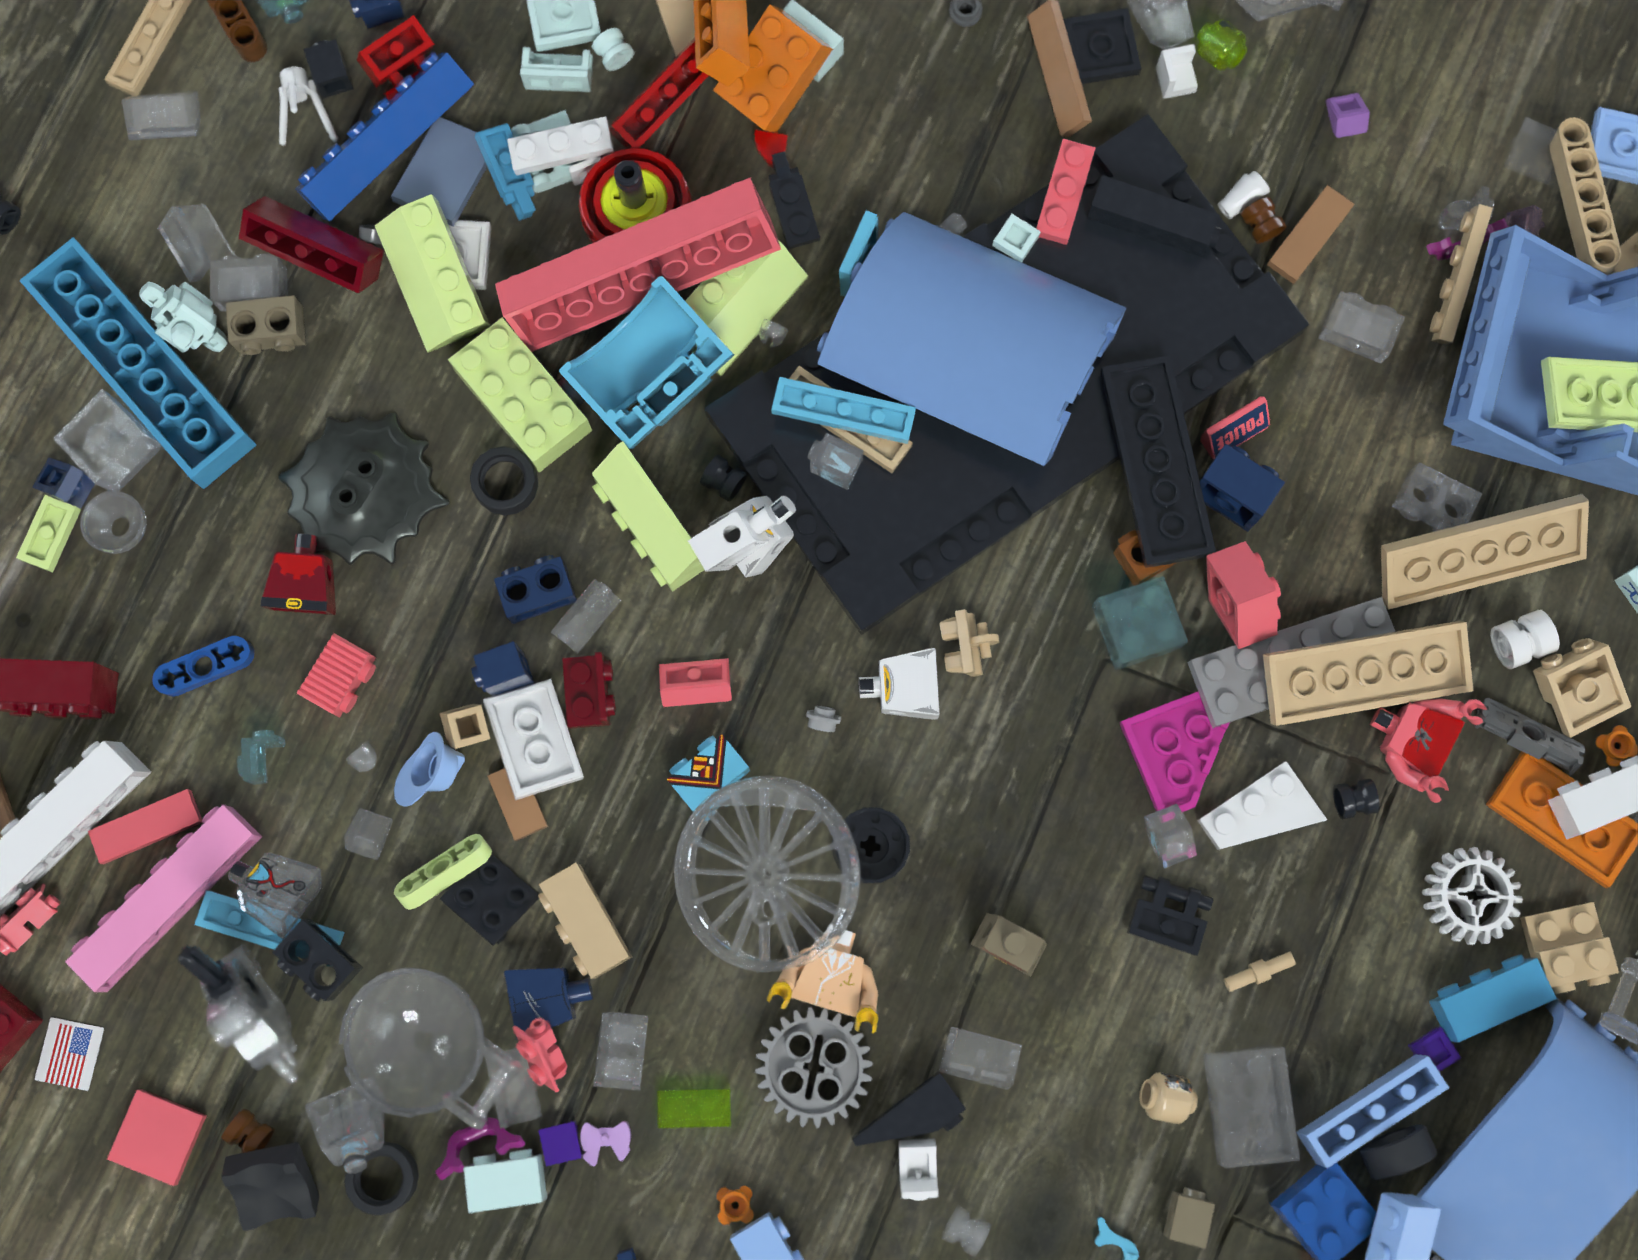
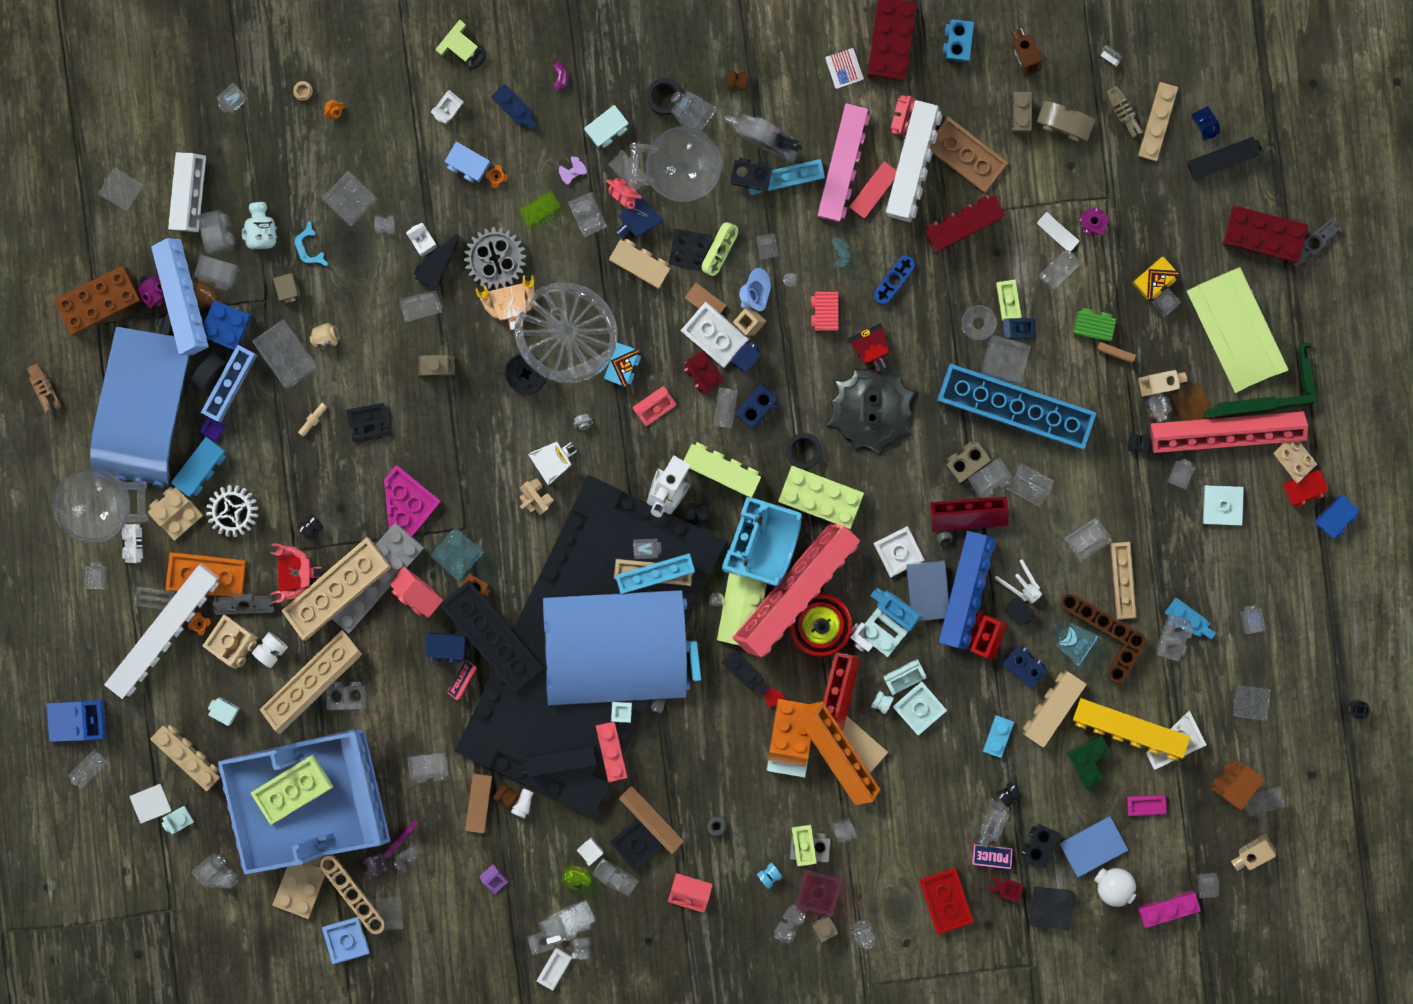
camera: 145 degrees right, 10 degrees up
coral tile [107,1089,207,1186] -> none
light aqua piece [139,282,228,353] -> none
black brick [221,1142,319,1231] -> none
clear torso [228,852,322,939] -> none
yellowish green slope [375,194,490,353] -> none
magenta helmet [435,1118,525,1180] -> none
white plate [507,116,614,176] -> none
dark purple tile [539,1121,583,1166] -> none
clear brick [1144,804,1197,868] -> none
white wing [1197,761,1327,850] -> none
tan plate [1430,204,1493,344] -> none

